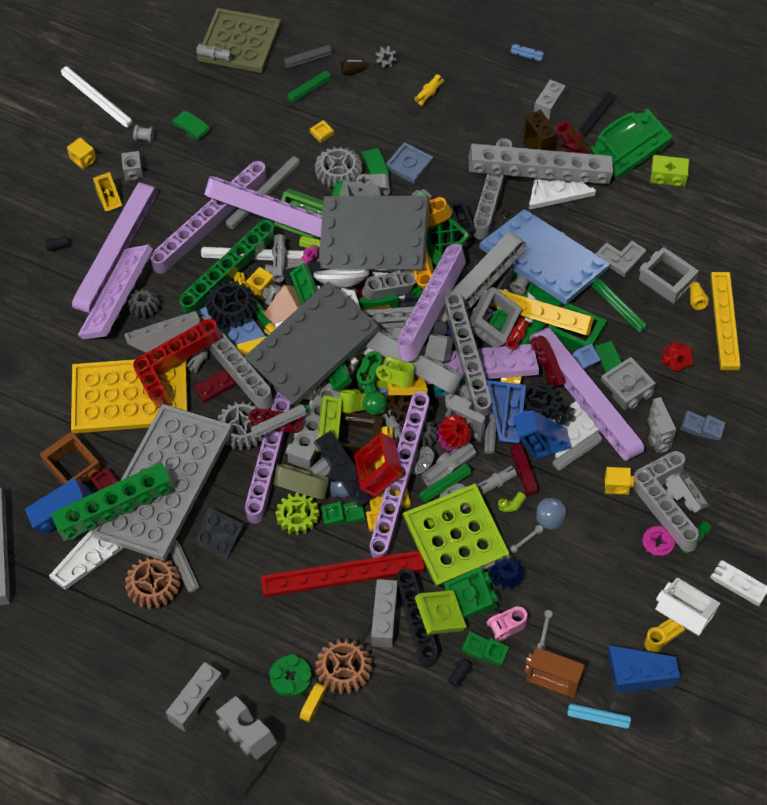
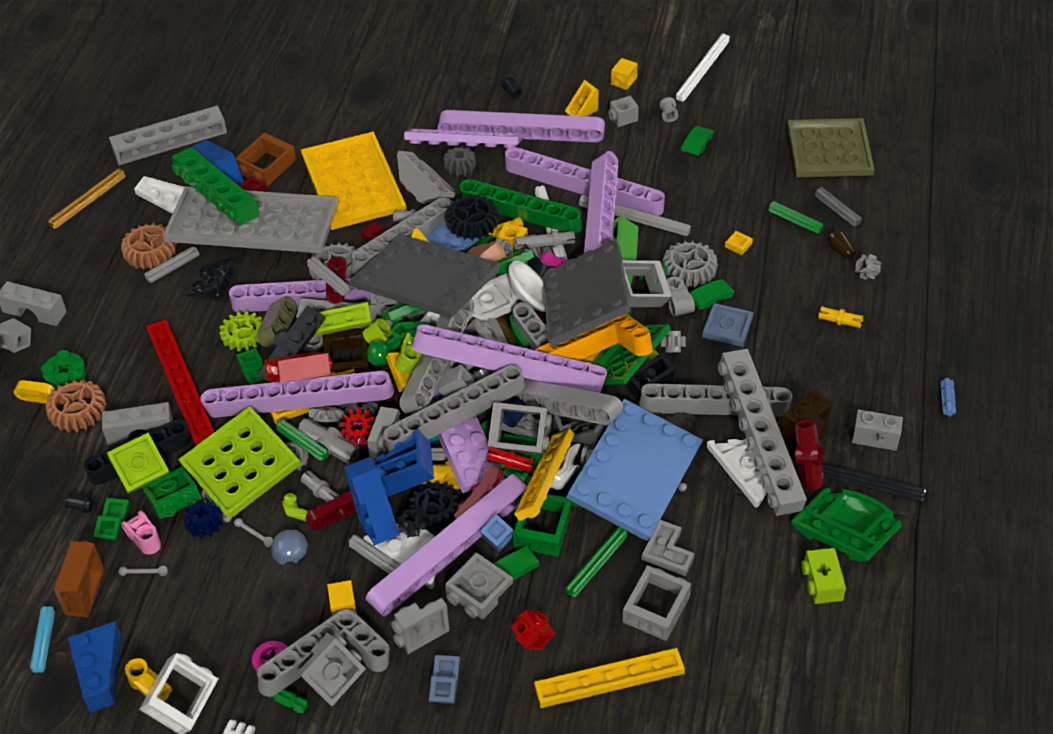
camera: 75 degrees right, 10 degrees down
red beam [133,319,222,409] -> none
light grey pin [197,44,232,61] -> none
yellow cone [689,282,709,310] -> none
none -> pearl gold axle [48,169,125,229]

